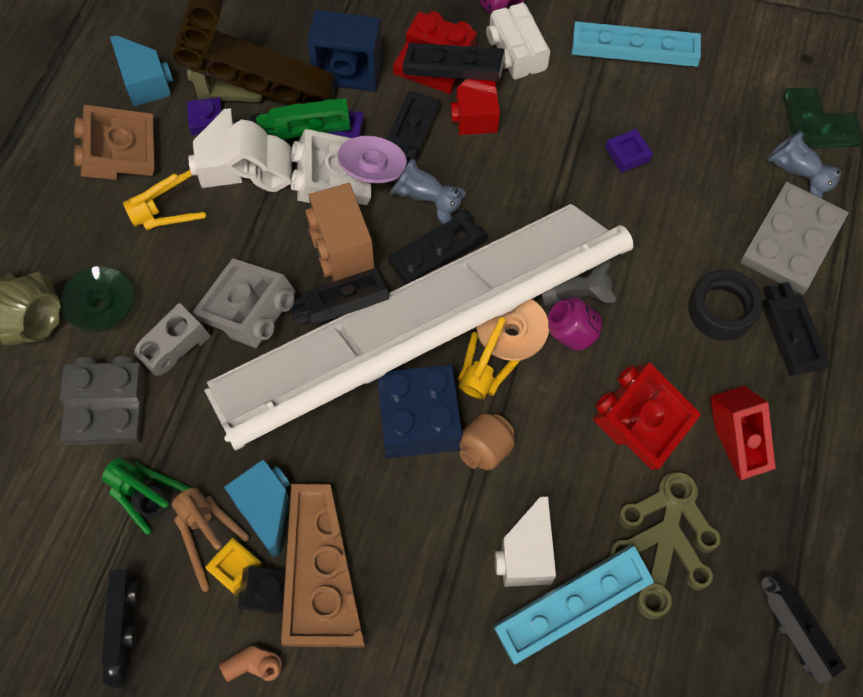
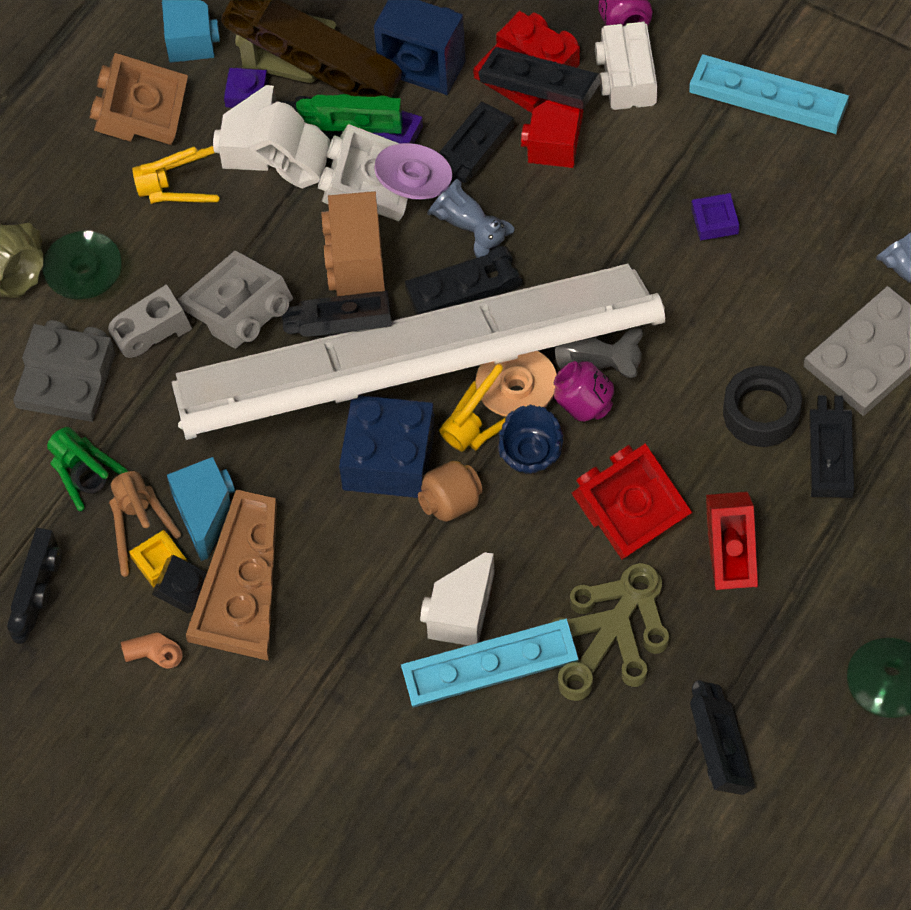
camera: 20 degrees right, 5 degrees down
none -> dark blue hair [498,404,563,474]

